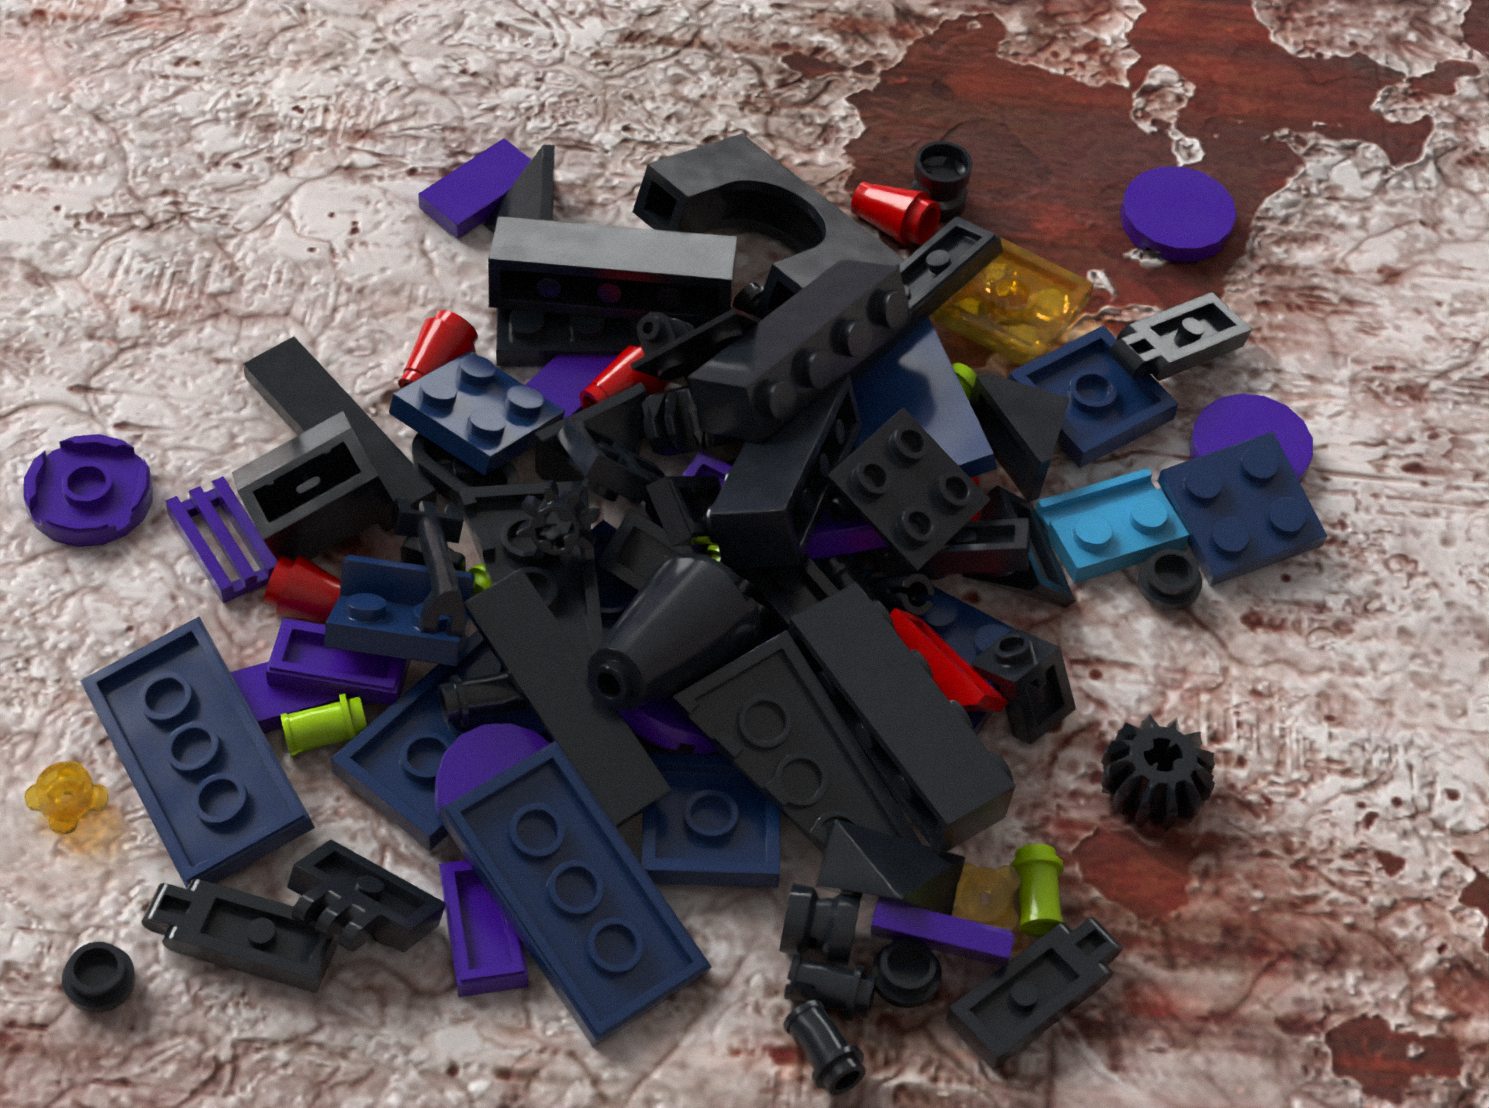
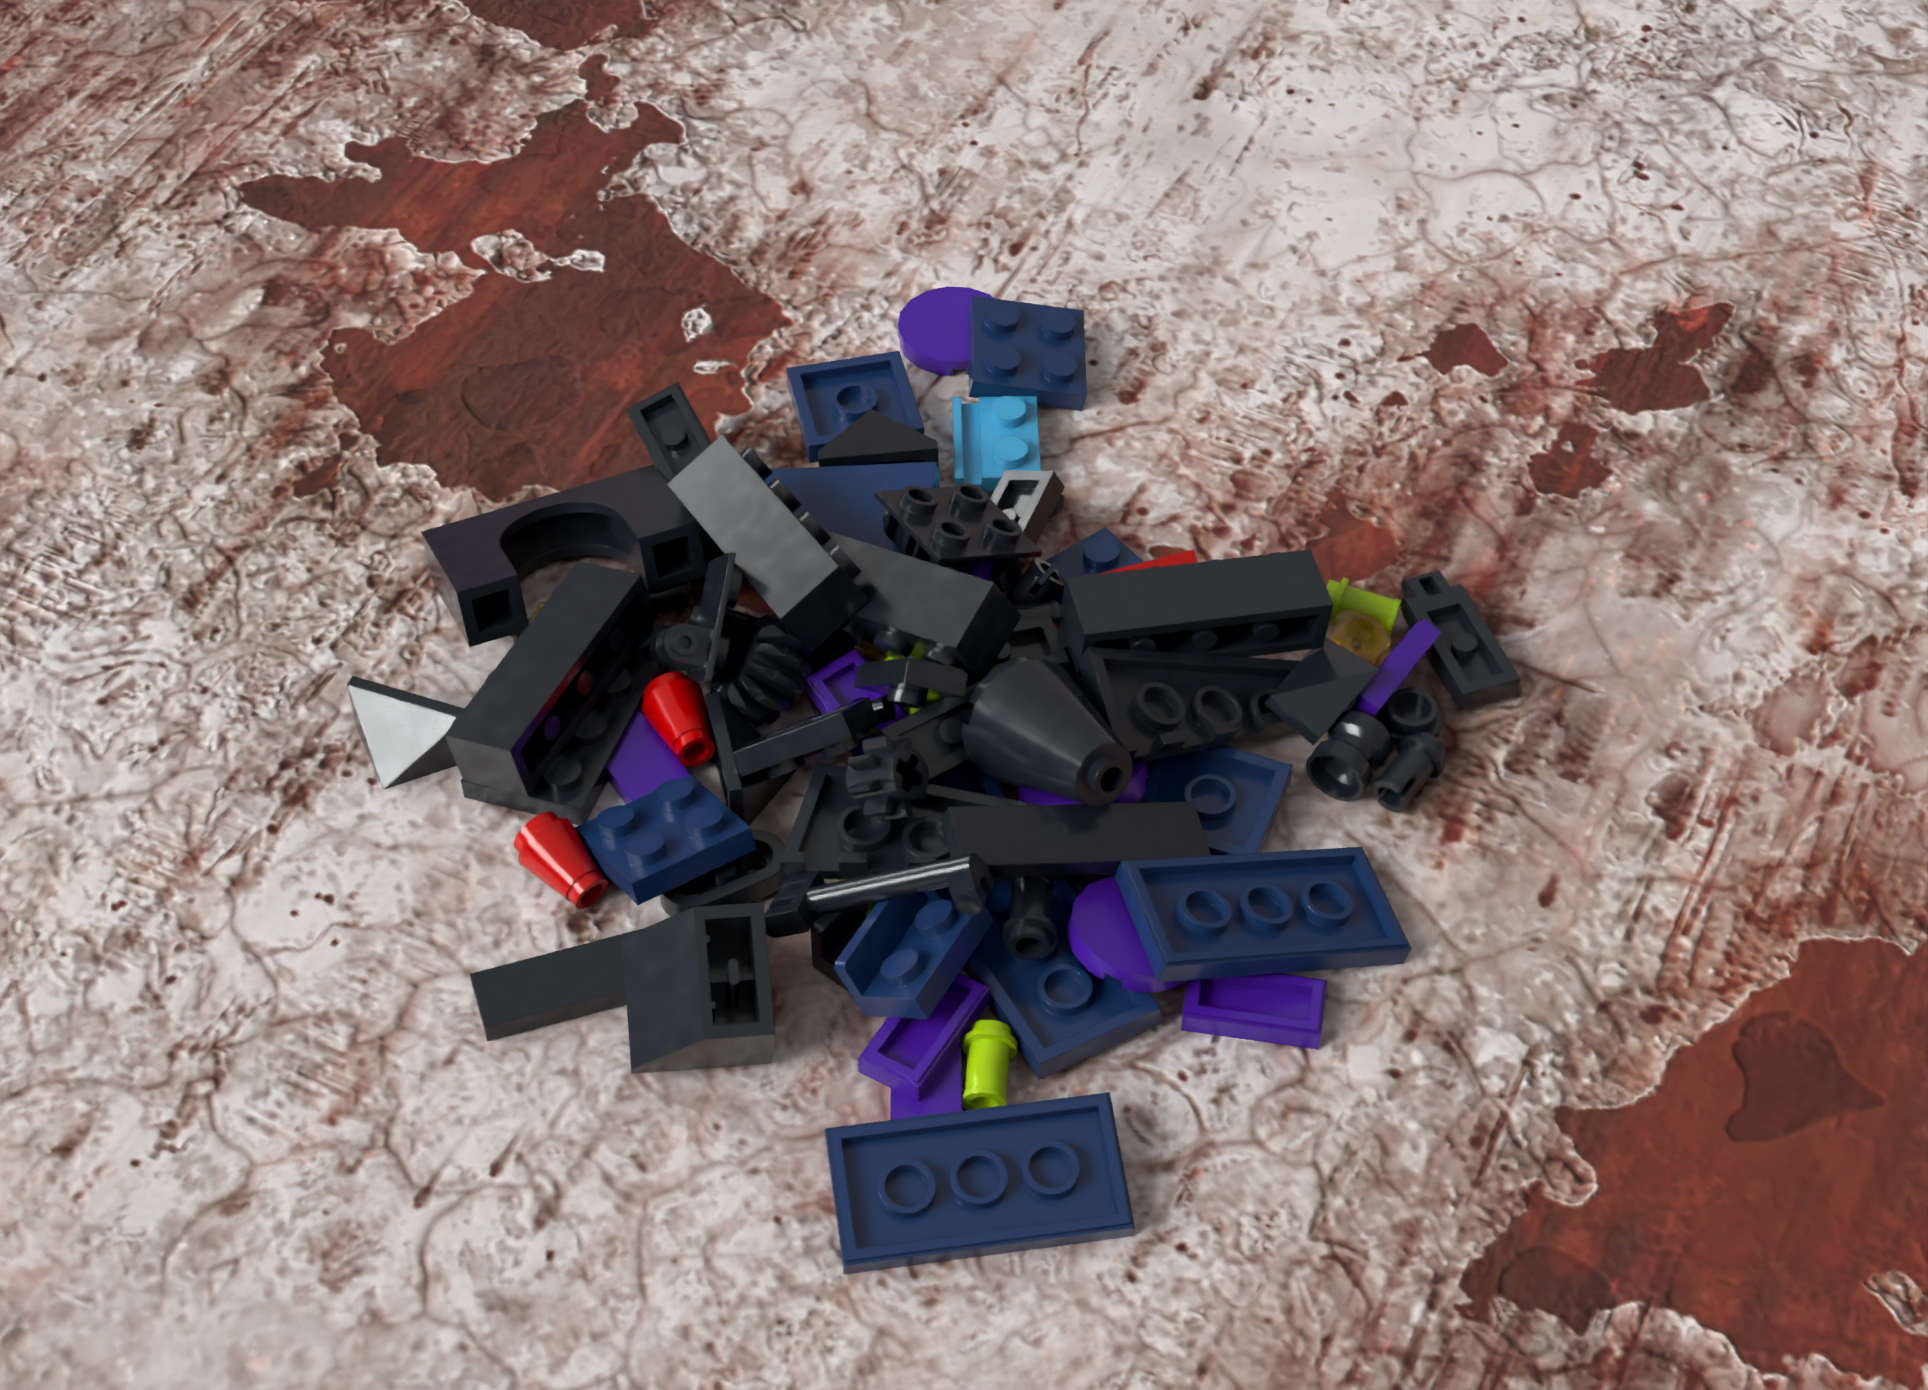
camera: 65 degrees left, 5 degrees down
dark purple tile [23,434,153,547] -> none
clear yellow plate [25,761,109,835] -> none
black plate [62,942,136,1013] -> none
black hinge [141,879,342,993] -> none
dark purple tile [165,476,278,603] -> none
red cone [263,555,341,625] -> none
black hinge [287,839,446,953] -> none
dark purple tile [418,138,532,239] -> none
black pin [783,1000,866,1095] -> none
red cone [851,182,940,247] -> none
black wheel [911,141,973,222] -> none
clear yellow plate [931,237,1094,366] -> none
black bracket [971,629,1076,745] -> none
black gear [1100,714,1215,832] -> none
black hinge [1108,292,1252,381] -> none
dark purple tile [1120,166,1237,262] -> none
black plate [1138,549,1202,610] -> none

